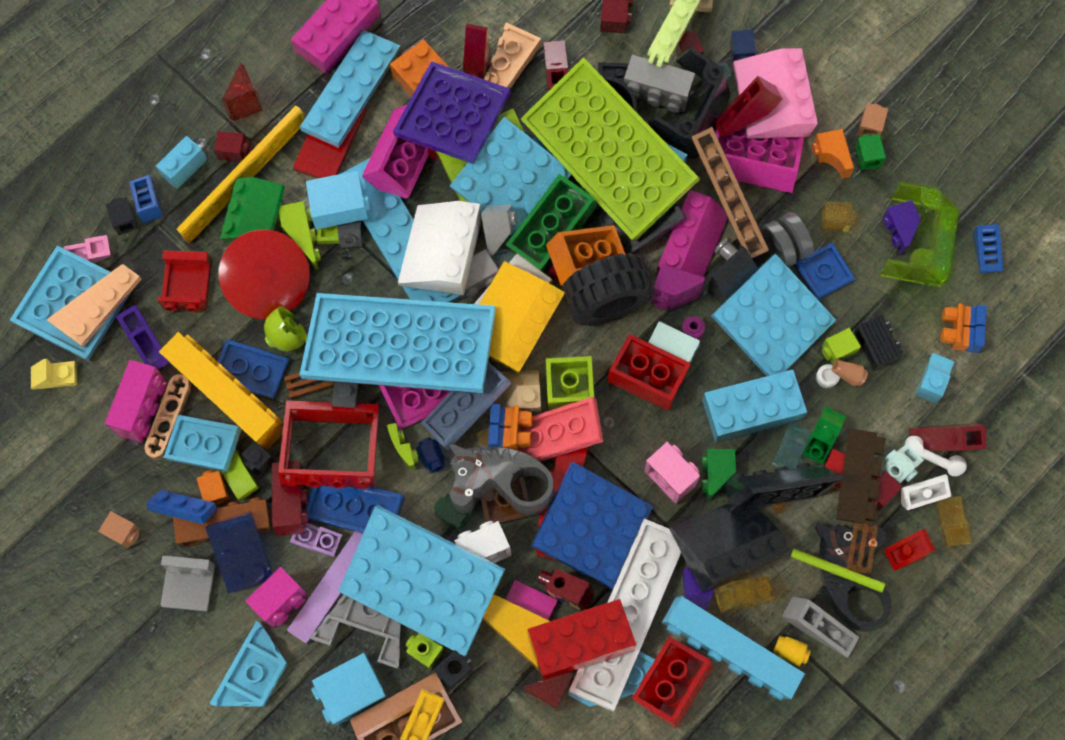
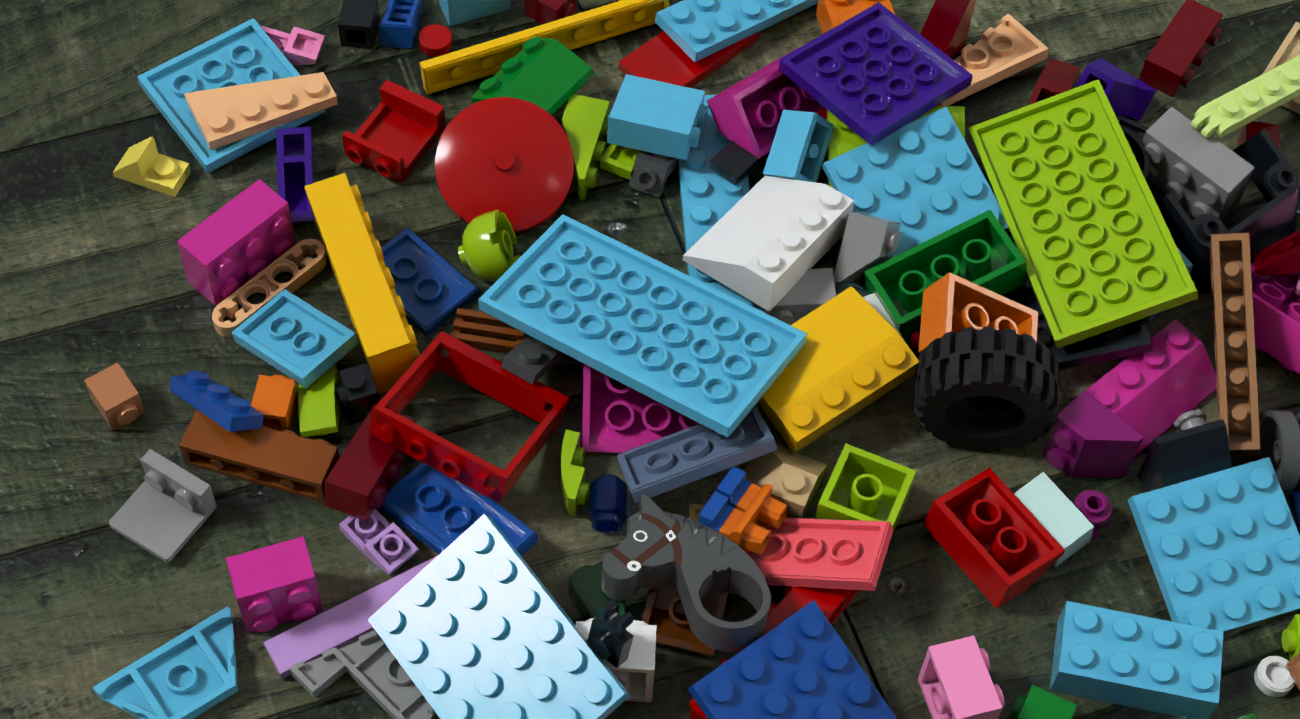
camera: 20 degrees right, 15 degrees down
clear blue plate [205,511,273,594] -> none
none -> red tile [419,24,452,57]
none -> black plate [587,599,634,668]
none -> black tile [709,140,758,186]
none -> medium azure brick [763,110,834,182]
none -> dark purple slope [1075,58,1158,120]

